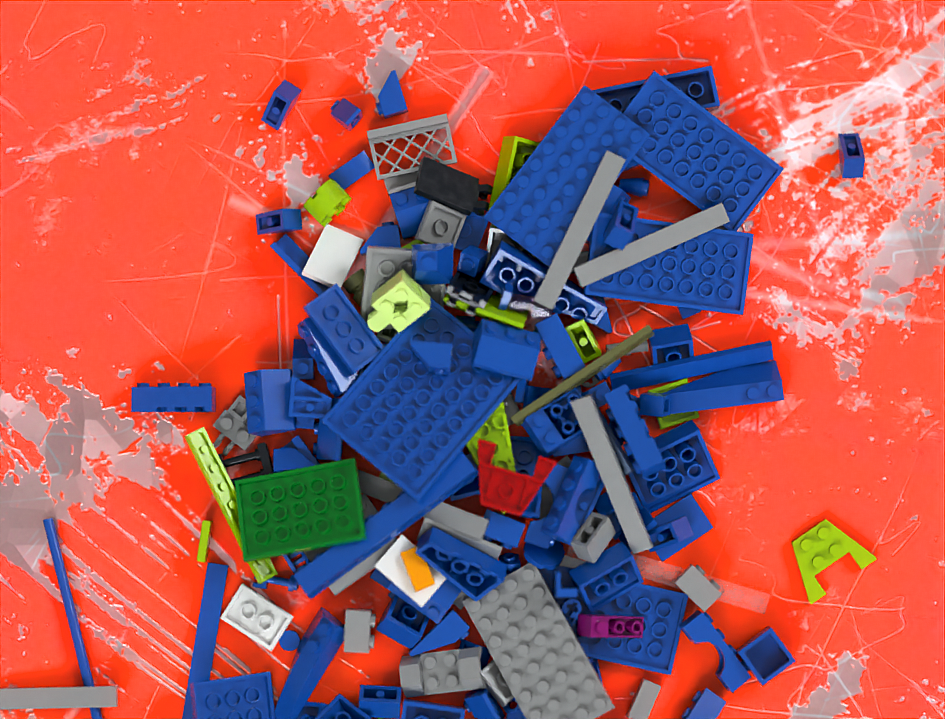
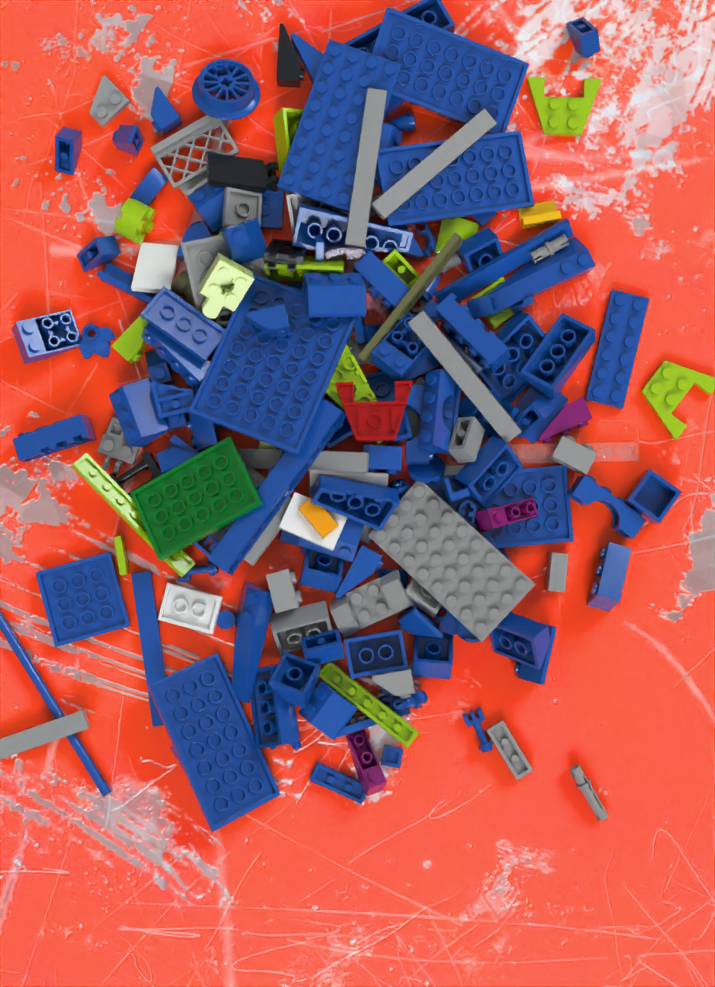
camera: 15 degrees left, 0 degrees up
blue brick [456,244,489,277] -> none
blue slope [604,200,639,251] -> none
none -> slope [12,309,82,365]
none -> blue plate [36,552,131,647]
none -> blue plate [80,324,116,359]
none -> light grey wing [89,75,131,128]
none -> lime slope [112,316,149,364]
none -> blue piece [192,59,261,120]
none -> light grey slope [270,600,333,656]
none -> black slope [276,24,304,88]
none -> blue slope [290,33,324,84]
none -> blue piece [416,223,436,258]
none -> lime brick [435,218,479,255]
none -> blue tile [511,296,534,314]
none -> yellow panel [518,201,562,230]
none -> blue slope [520,313,596,400]
none -> lime wing [527,77,601,136]
none -> light grey pin [529,234,569,263]
none -> magenta slope [536,397,592,444]
none -> blue plate [585,290,649,409]

